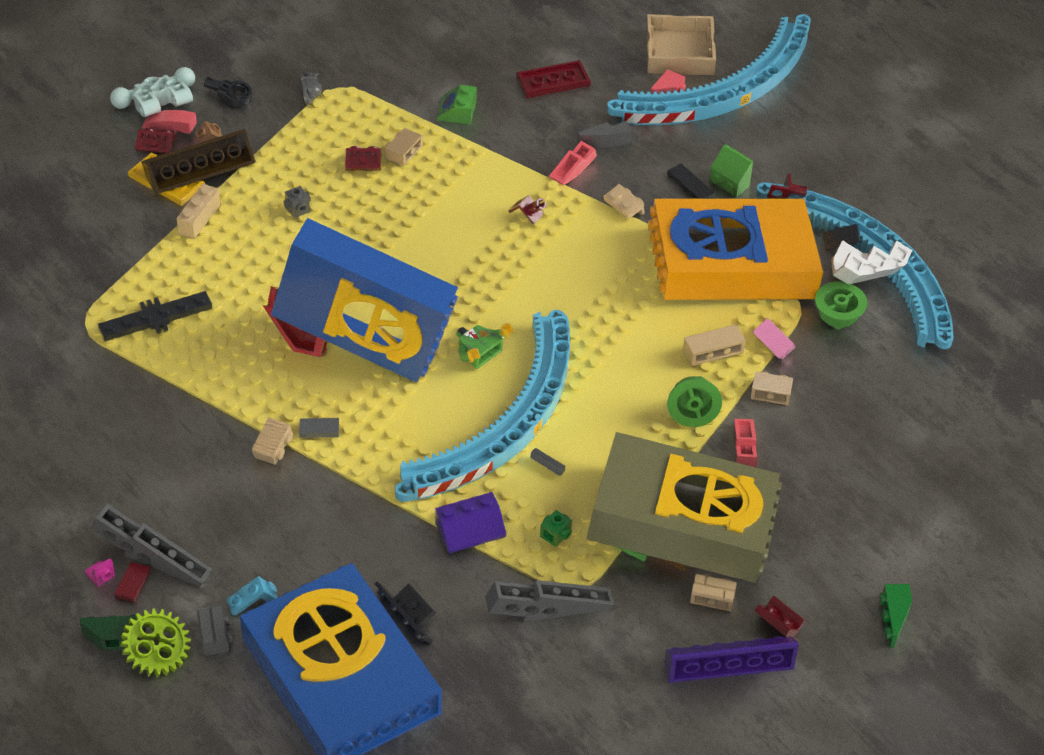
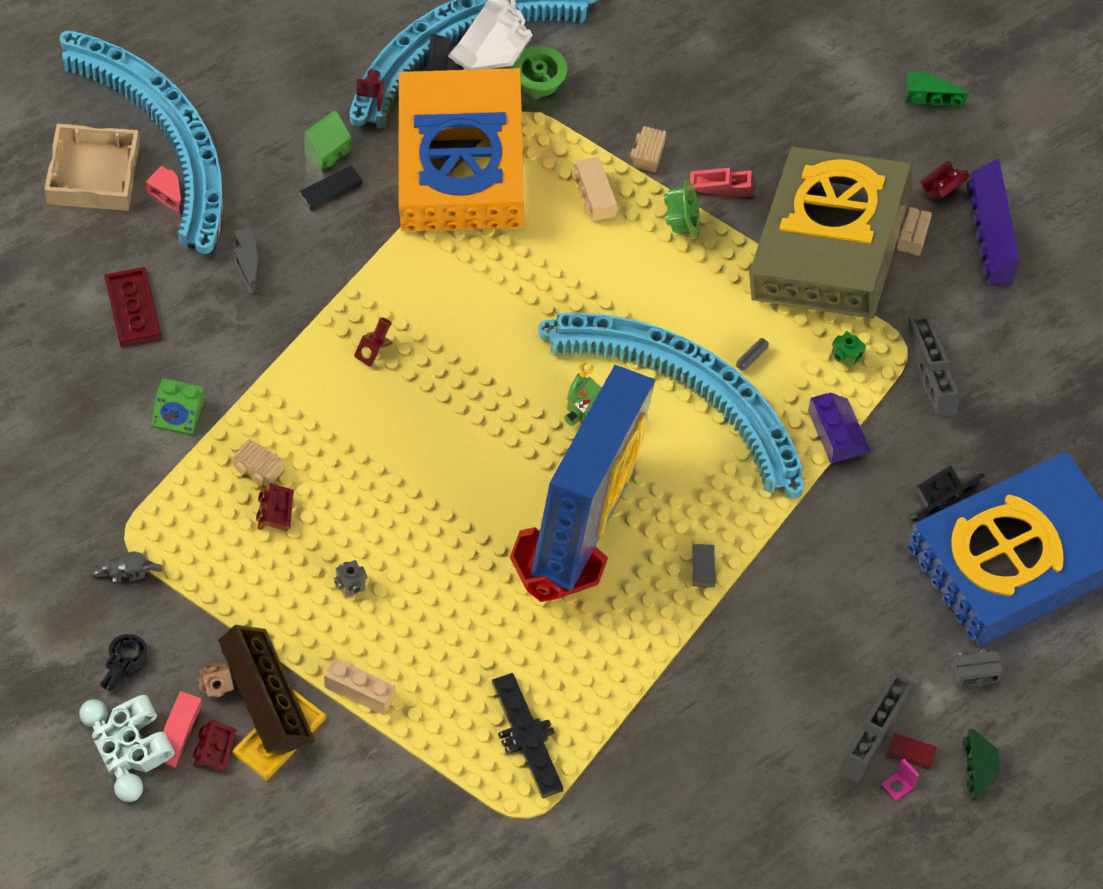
camera: 90 degrees left, 10 degrees up
lime gear [120,608,191,677] -> none
medium azure bracket [226,576,278,616] -> none
tan brick [252,417,293,465] -> none
coral slope [549,141,597,185] -> none
tan bracket [604,184,645,220] -> none
bright pink hinge [753,318,796,360] -> none

